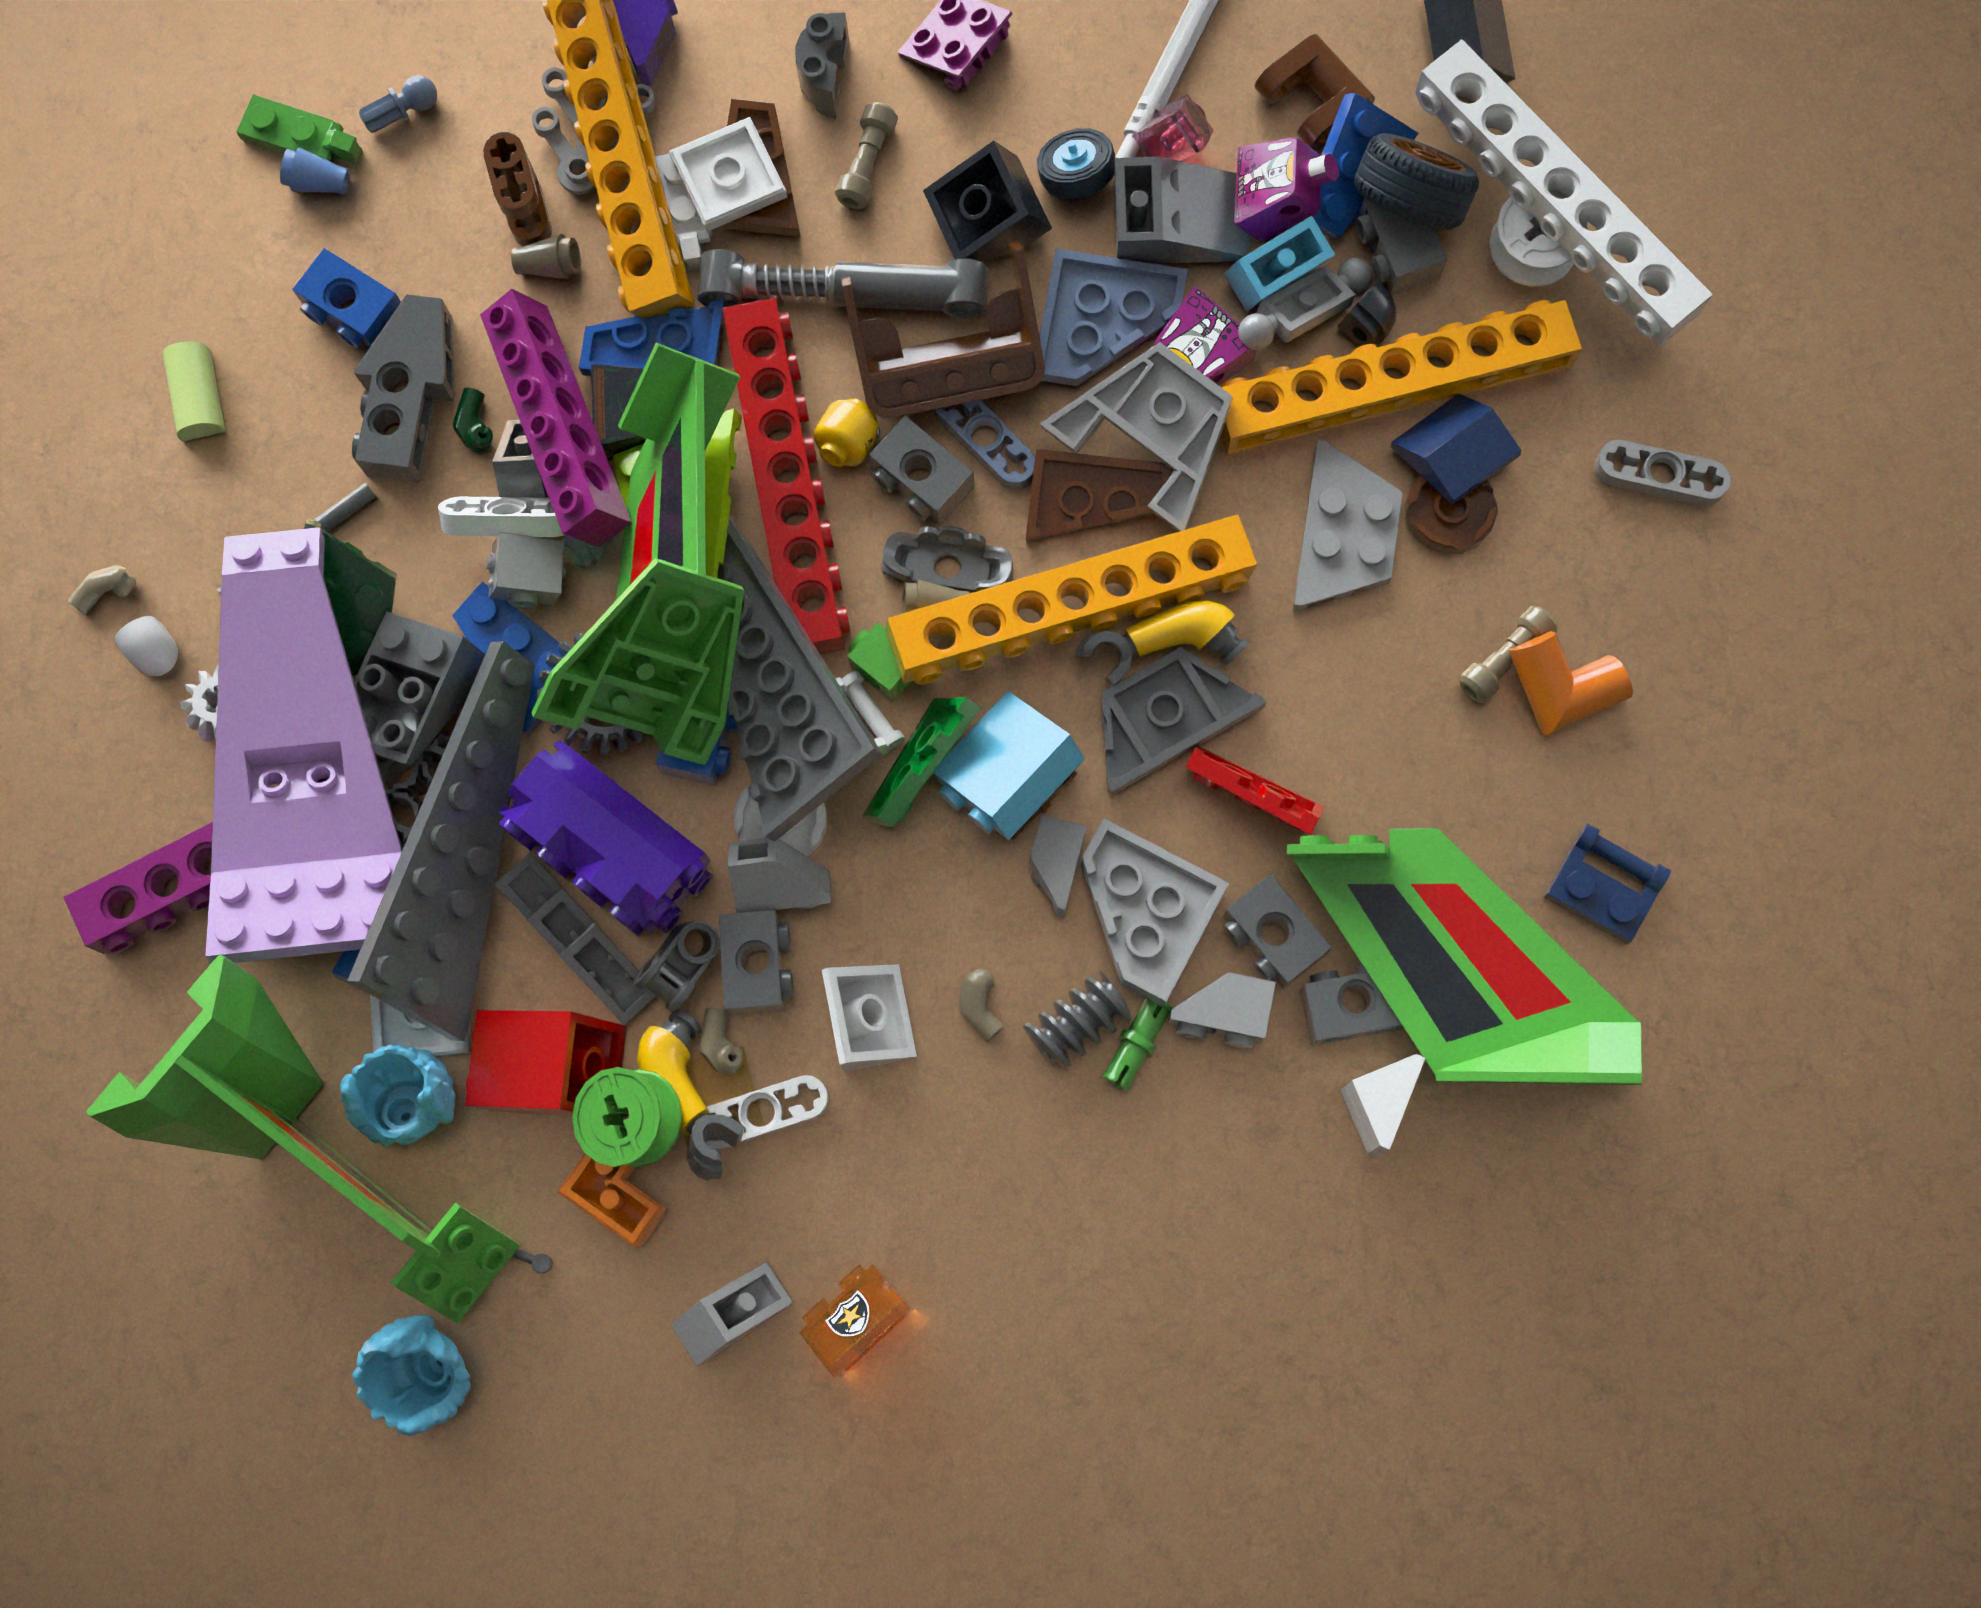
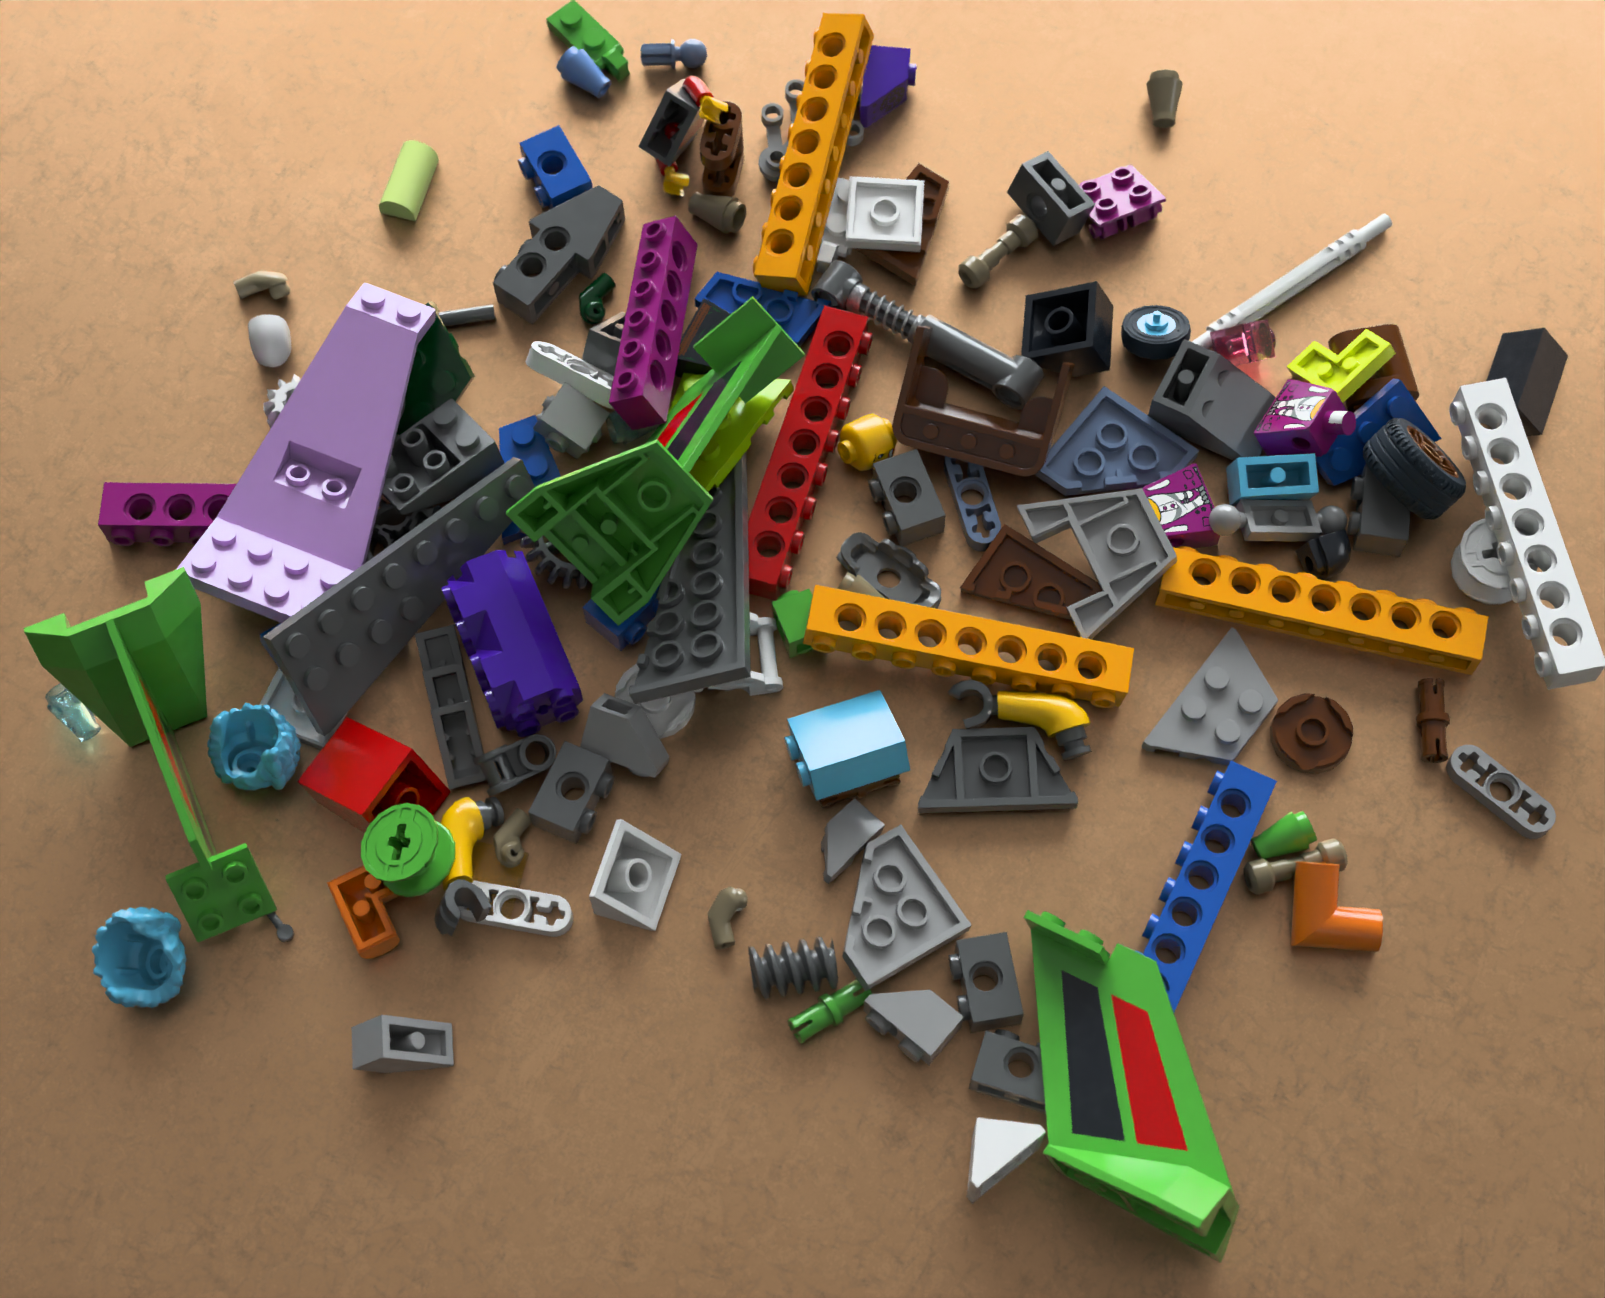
camera: 25 degrees right, 10 degrees down
dark grey cylinder [795,12,849,118] -> none
clear orange slope [799,1264,914,1378] -> none
green wing [863,697,982,827] -> none
red wing [1186,746,1324,835] -> none
dark blue slope [1391,393,1522,505] -> none
dark blue plate [1544,823,1671,945] -> none
none -> clear light blue cone [45,683,101,742]
none -> torso [638,76,728,197]
none -> dark grey brick [1007,151,1096,246]
none -> blue brick [1135,761,1277,1012]
none -> bright green cone [1251,811,1317,860]
none -> neon yellow plate [1287,329,1396,403]
none -> reddish brown pin [1416,678,1450,763]

